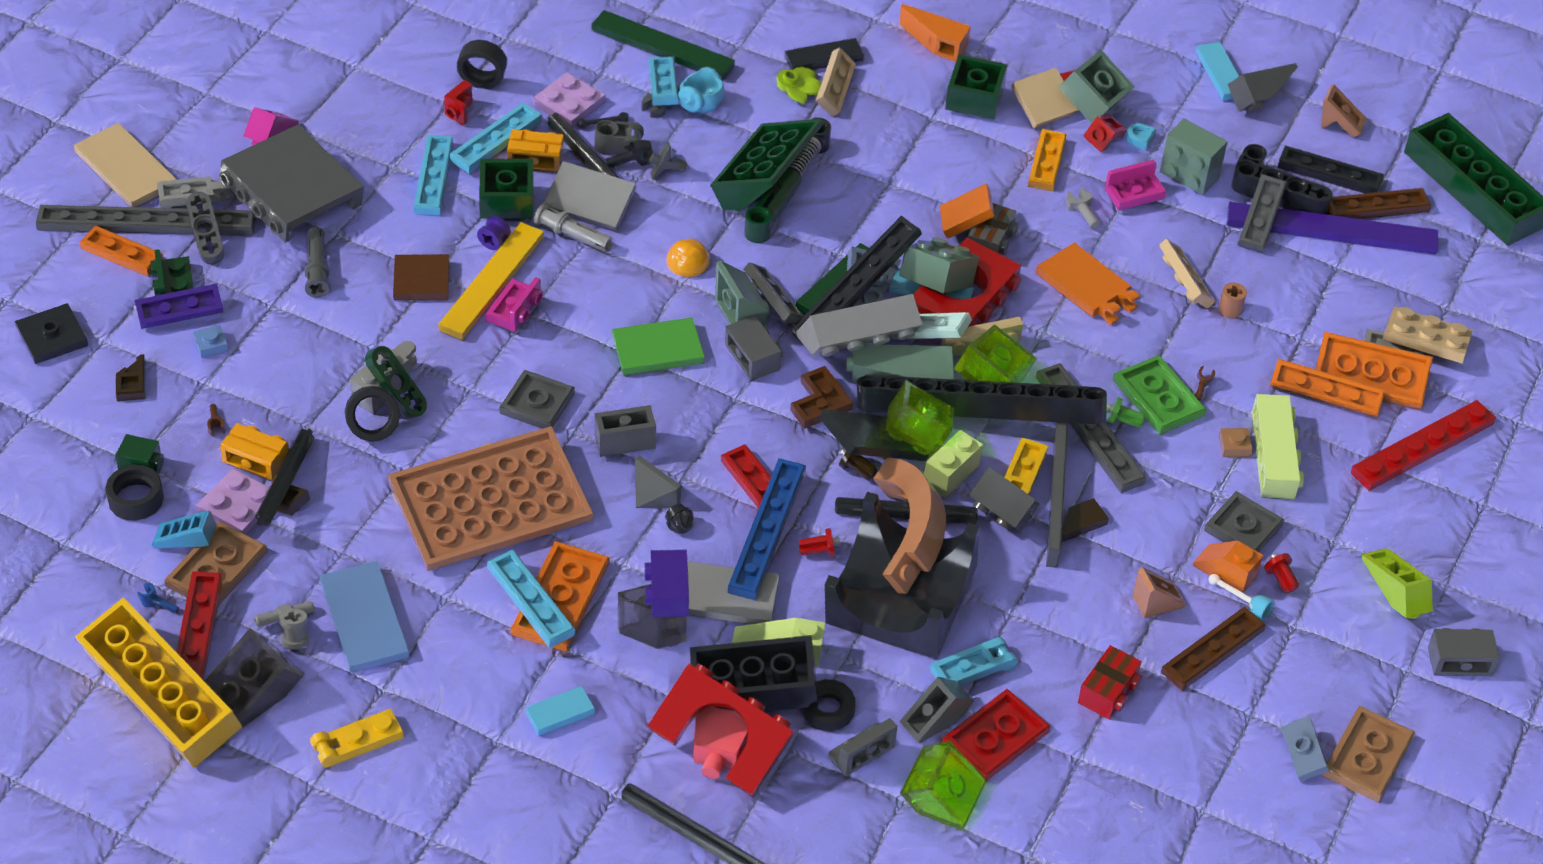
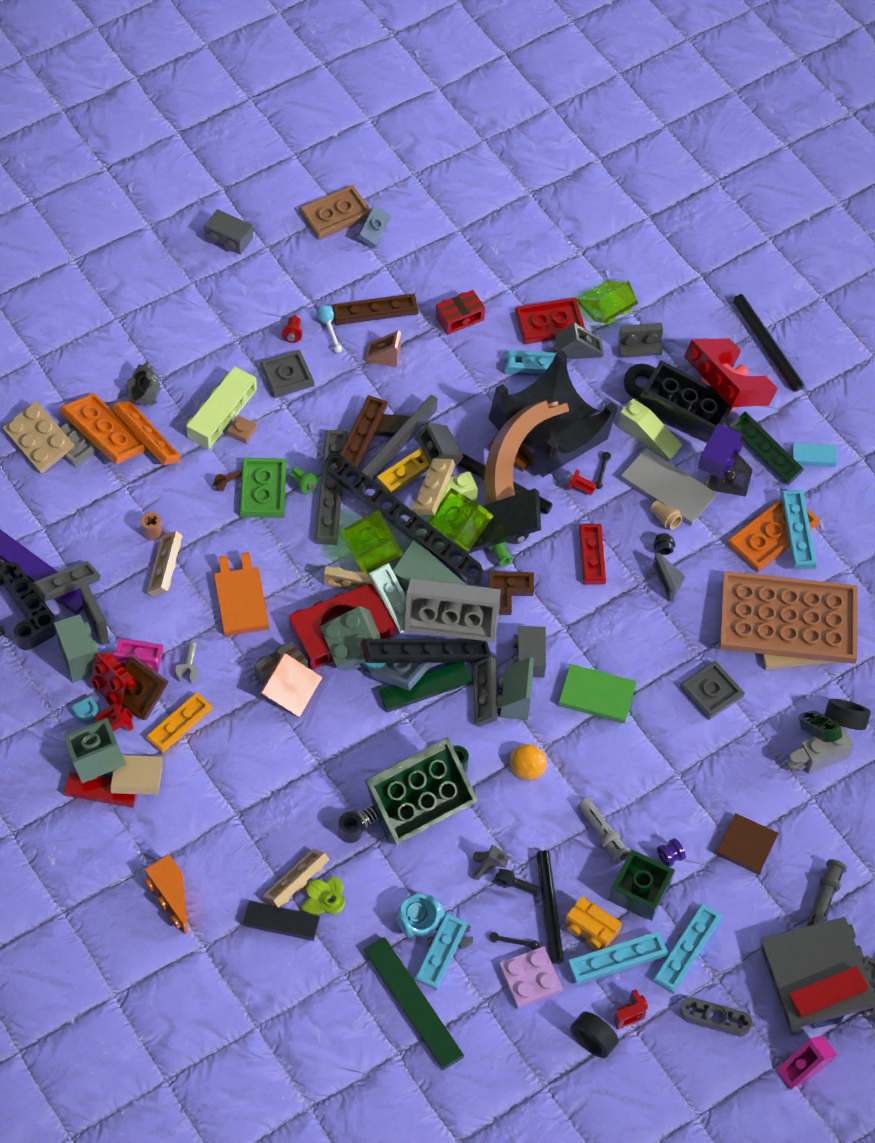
camera: 150 degrees left, 10 degrees up
yellow tile [438,222,544,340] -> none
dark pink bracket [486,277,543,332] -> none
light grey tile [544,161,636,232] -> none
dark grey piece [594,120,644,155] -> none
dark grey brick [594,405,656,457] -> none
blue tile [727,458,806,601] -> none
dark green brick [945,54,1008,120] -> none
orange slope [1193,541,1263,593] -> none
red plate [1350,400,1496,491] -> none
lime slope [1362,548,1433,619] -> none
none -> dark grey tile [80,584,110,646]
none -> red hinge [90,652,136,706]
none -> reddish brown tile [122,655,169,720]
none -> dark grey hair [125,361,161,406]
none -> reddish brown tile [336,395,388,468]
none -> tan plate [412,458,455,515]
none -> black hinge [595,452,611,489]
none -> tan cone [650,500,683,530]
none -> dark grey beam [680,998,752,1037]
none -> dark green tile [730,411,804,485]
none -> red tile [789,966,868,1018]

